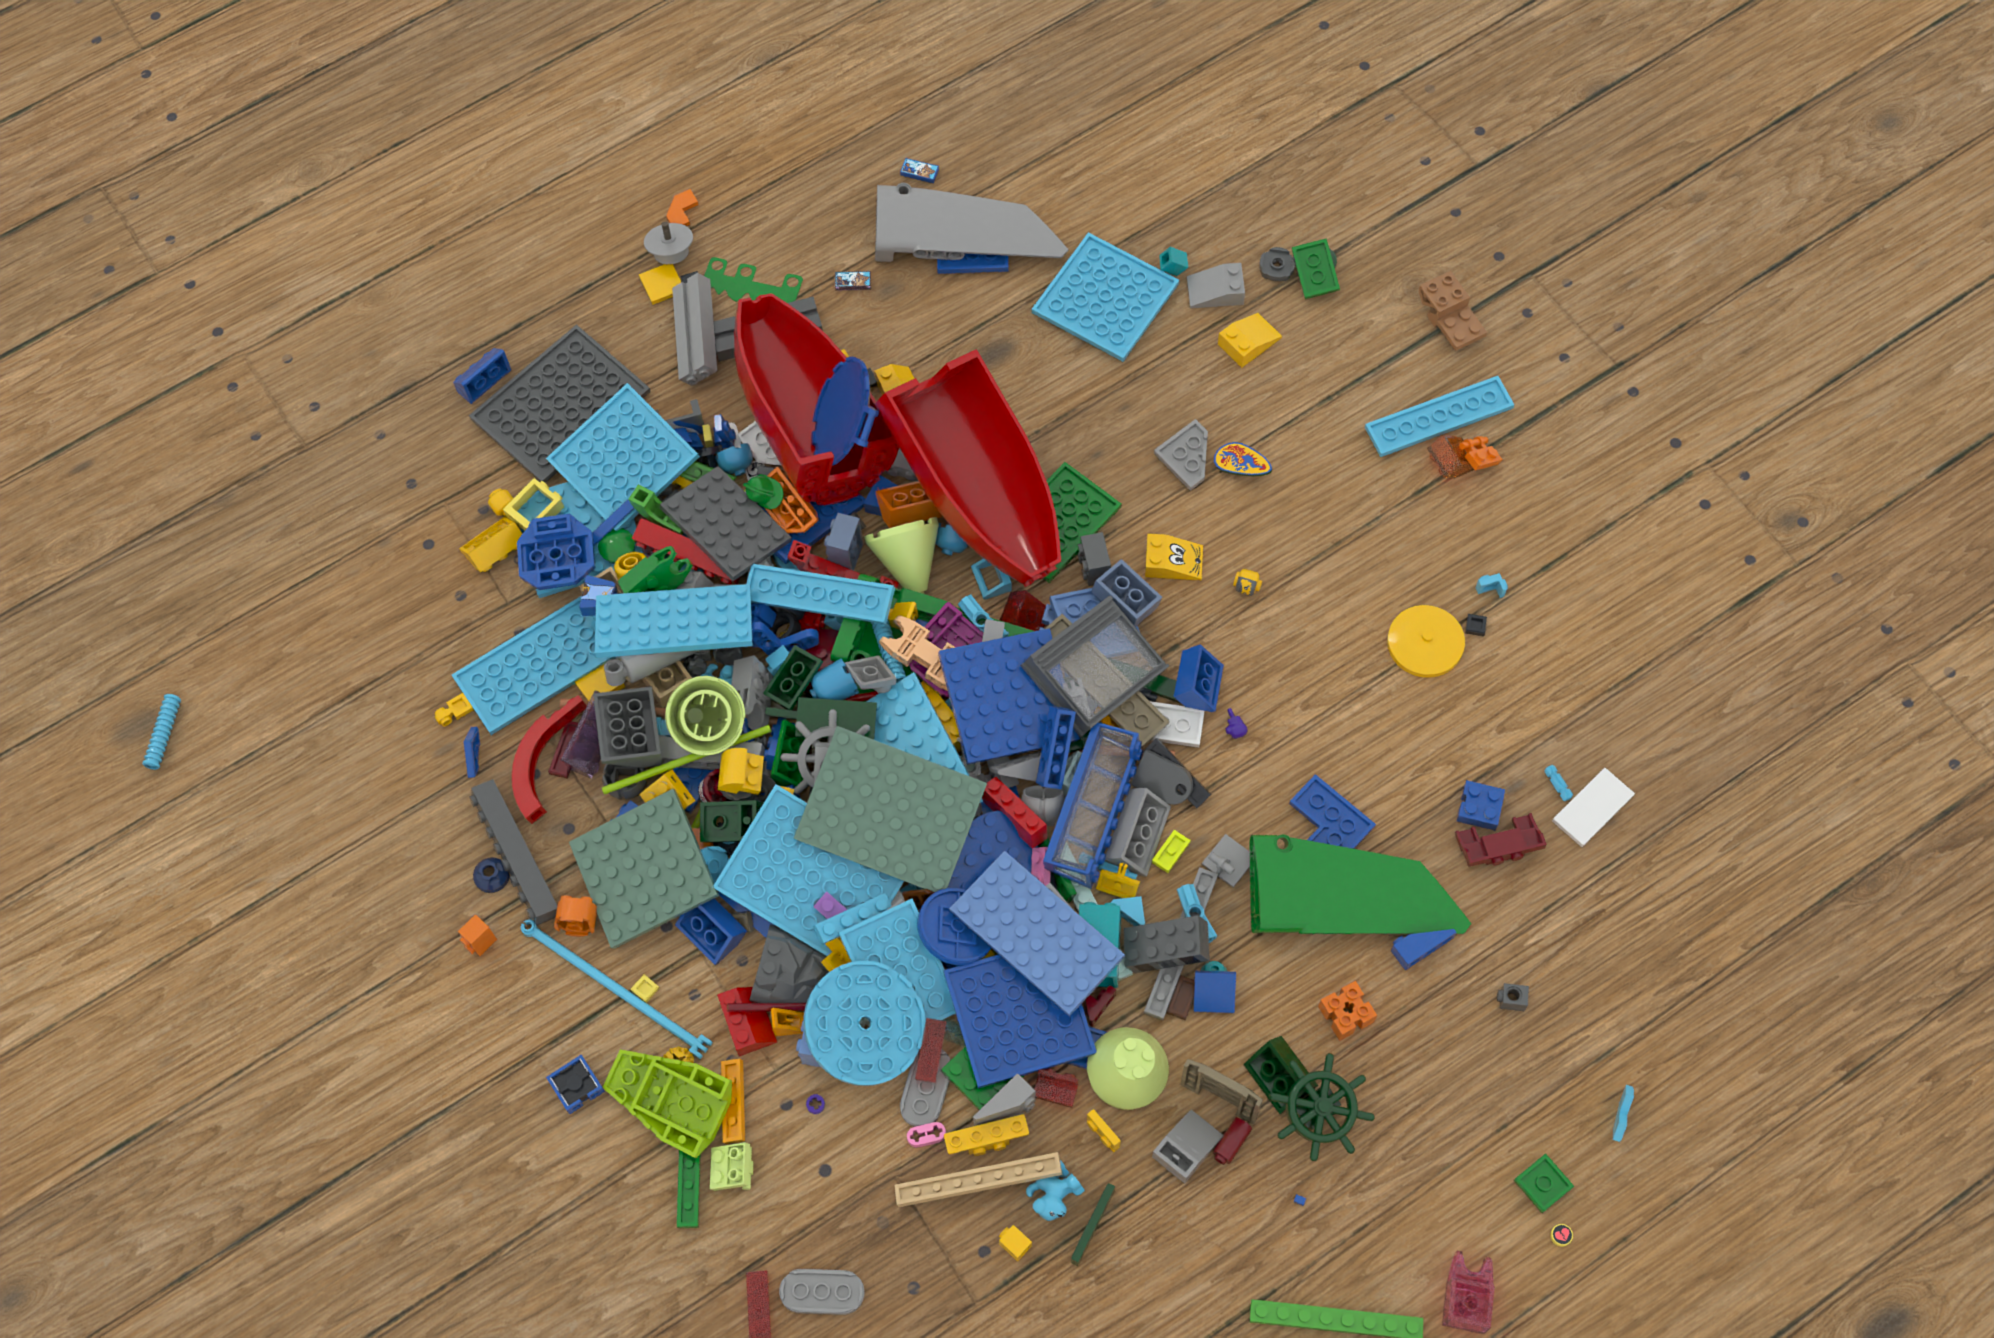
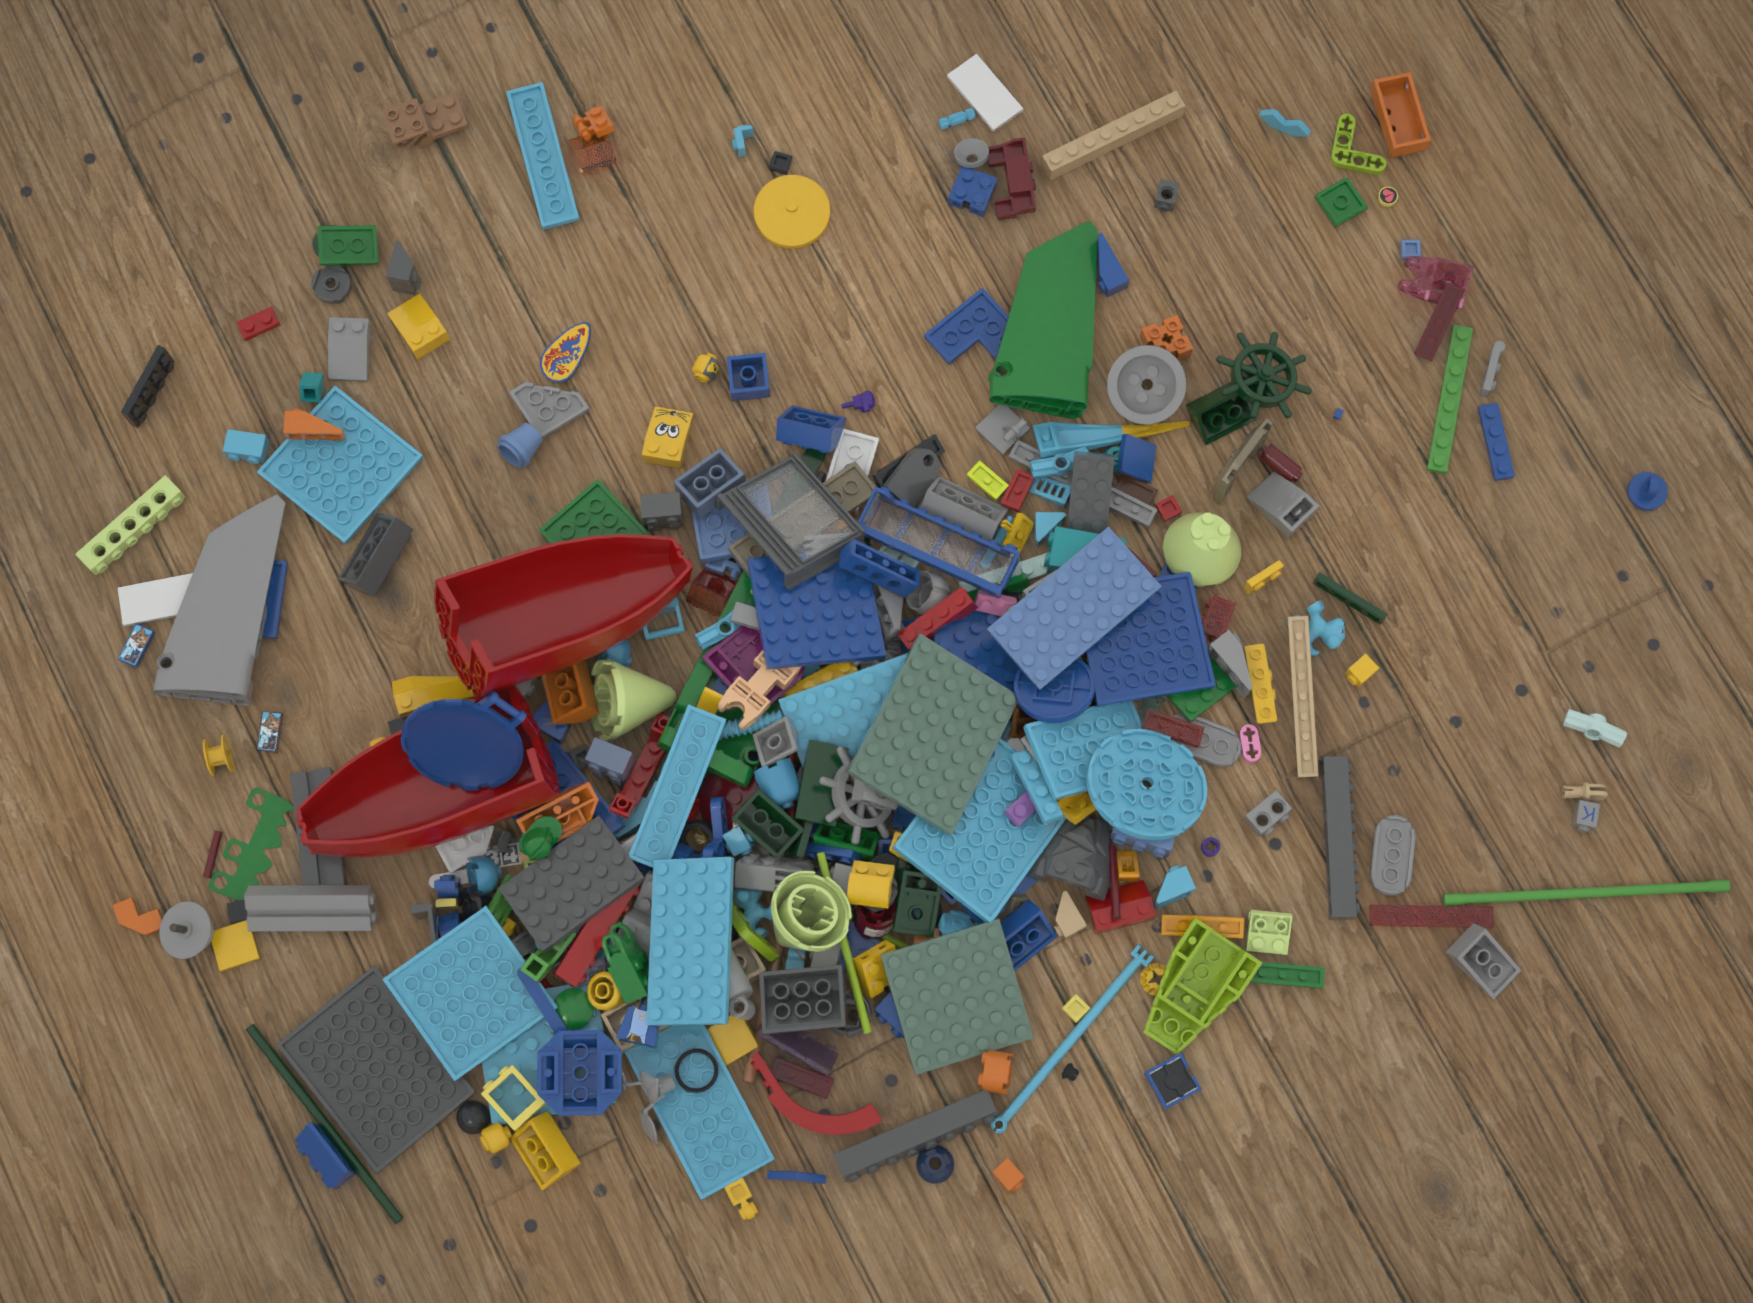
camera: 85 degrees left, 10 degrees up
none -> yellowish green brick [75,475,185,575]
none -> white tile [118,573,193,627]
none -> black plate [121,345,175,428]
none -> yellow piece [202,734,234,777]
none -> dark red piece [203,830,223,879]
none -> medium azure brick [223,429,270,464]
none -> red plate [236,306,281,341]
none -> dark green piece [246,1024,404,1224]
none -> orange slope [283,408,346,440]
none -> dark grey slope [338,513,414,597]
none -> dark grey slope [386,241,421,295]
none -> black piece [456,1101,490,1134]
none -> medium blue piece [497,423,543,468]
none -> light grey plant [622,1071,676,1145]
none -> black tyre [675,1049,718,1093]
none -> blue brick [727,353,770,401]
none -> lime beam [732,902,780,963]
none -> light grey piece [954,138,989,168]
none -> red plate [1000,469,1035,513]
none -> medium azure slope [1029,477,1071,508]
none -> medium azure plate [1033,421,1190,458]
none -> tan brick [1041,90,1185,181]
none -> tan slope [1053,890,1087,941]
none -> black piece [1061,1063,1079,1081]
none -> light grey brick [1107,345,1187,424]
none -> medium azure slope [1153,865,1196,910]
none -> red plate [1155,495,1182,522]
none -> light grey brick [1243,790,1292,837]
none -> dark grey brick [1321,756,1360,920]
none -> lime beam [1331,114,1386,175]
none -> orange piece [1370,72,1431,158]
none -> medium blue tile [1400,239,1421,260]
none -> dark red tile [1414,282,1465,361]

